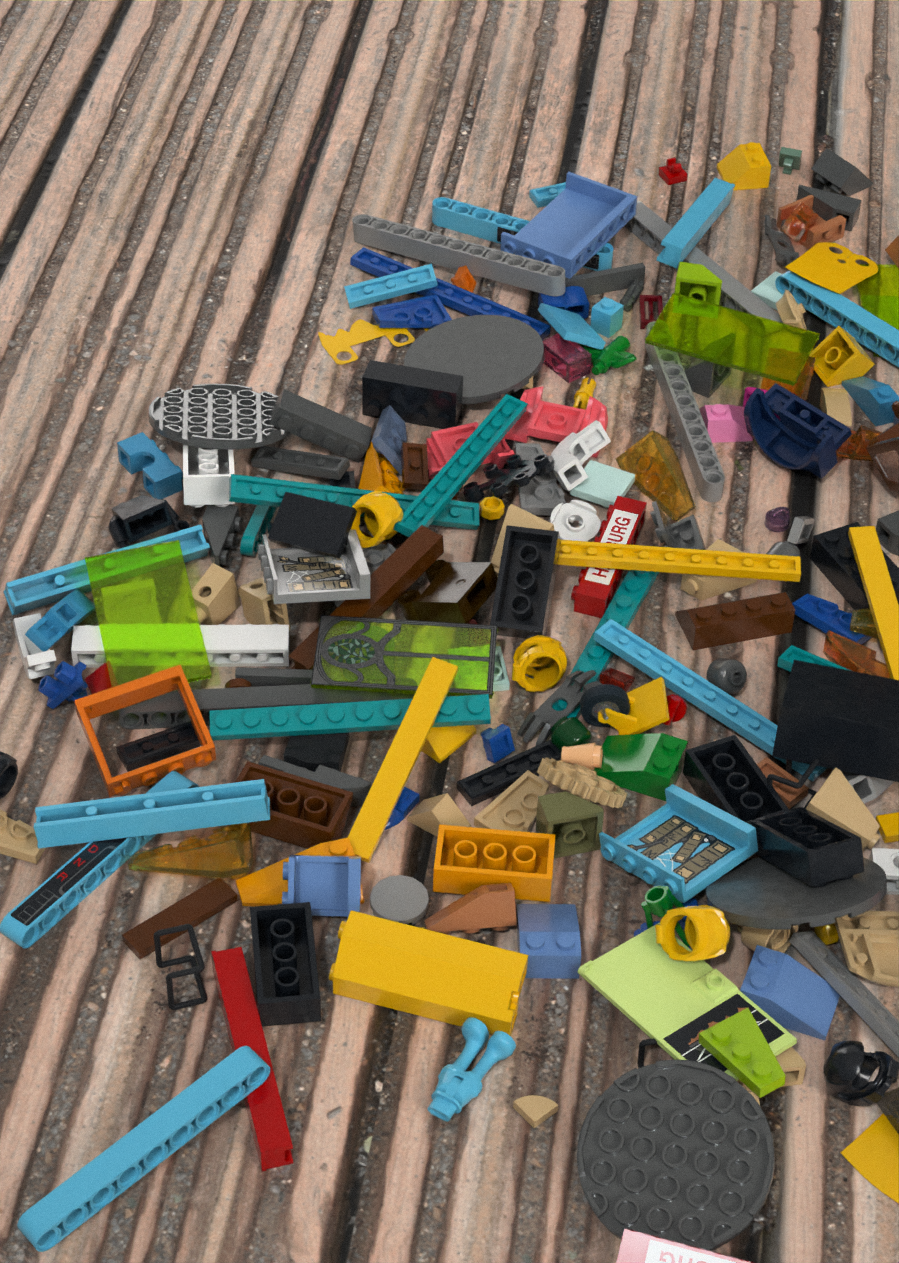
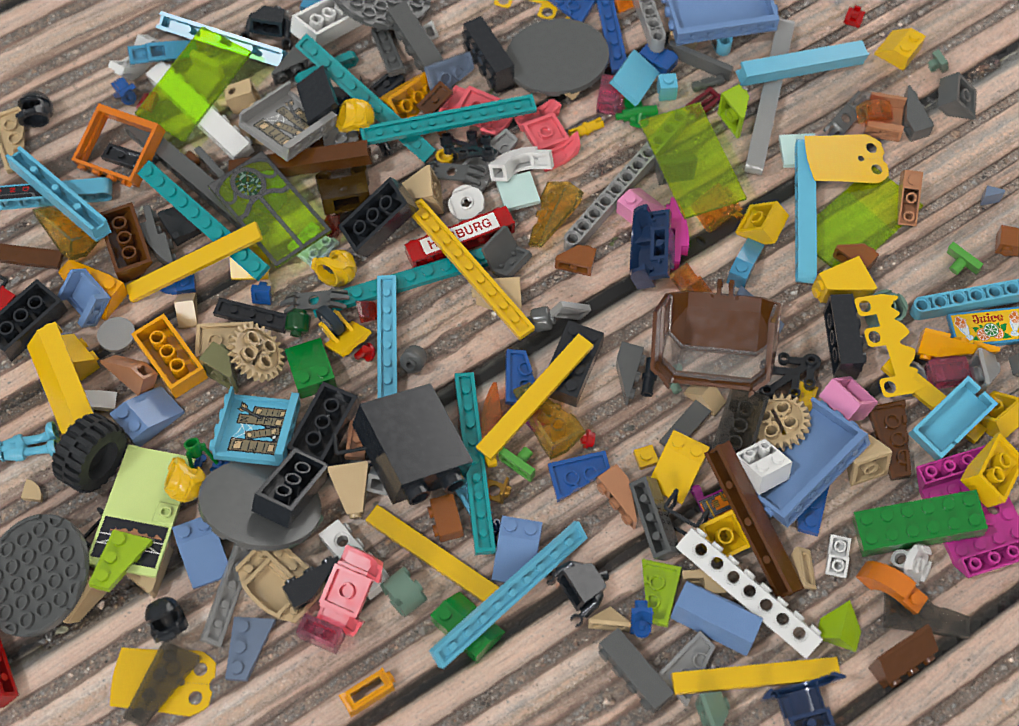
camera: 50 degrees right, 20 degrees up
light nougat cone [561,742,603,770] -> none
reddish brown slope [675,592,795,650] -> none
clear purple tile [764,507,790,532] -> none
tan piece [776,289,807,335] -> none
tan slope [820,388,852,426] -> none
none -> black tyre [51,413,128,493]
none -> dark grey piece [420,160,486,186]
none -> dark orange slope [555,245,597,276]

